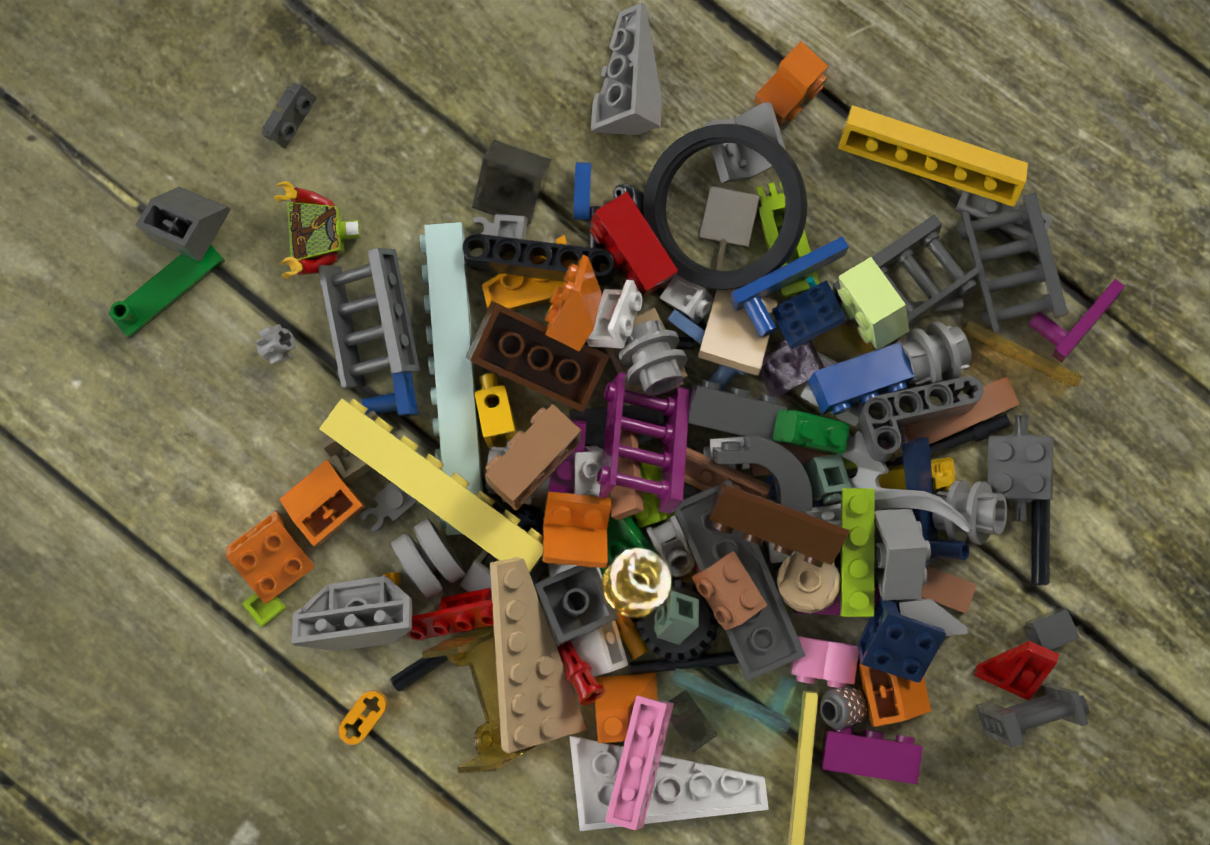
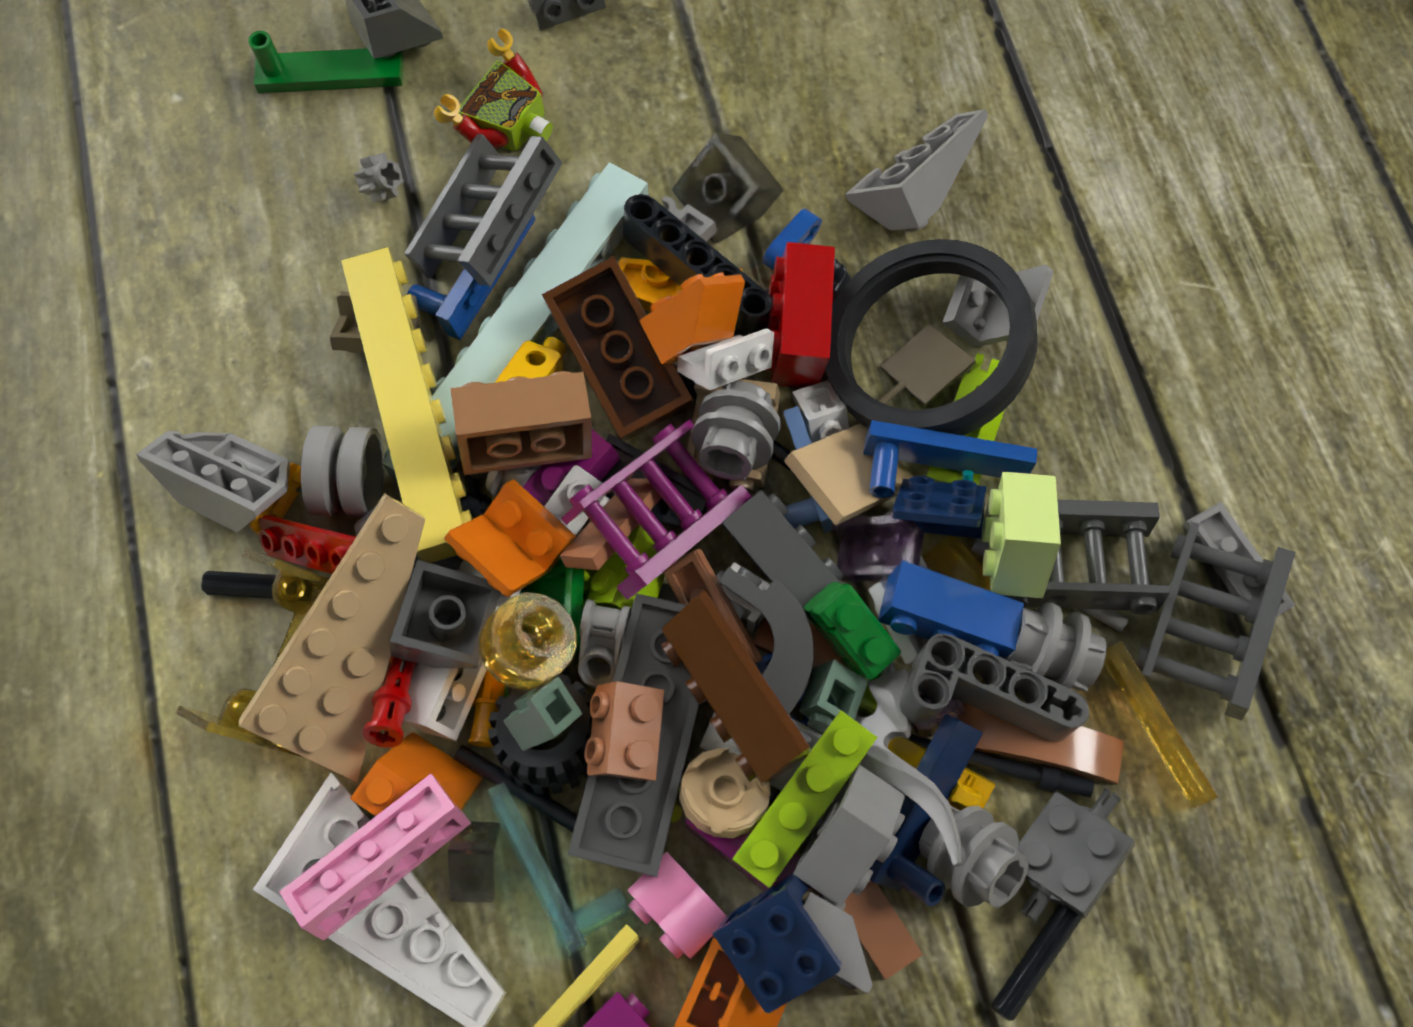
camera: 35 degrees right, 15 degrees down
orange bracket [226,510,314,603] -> none
lime tile [242,593,287,628] -> none
orange slope [279,459,367,547] -> none
light orange beam [338,690,387,745] -> none
light grey plate [360,482,418,532] -> none
orange brick [754,41,829,126] -> none
dark grey head [820,685,867,730] -> none
yellow brick [838,105,1028,207] -> none
magenta piece [1028,279,1125,363] -> none

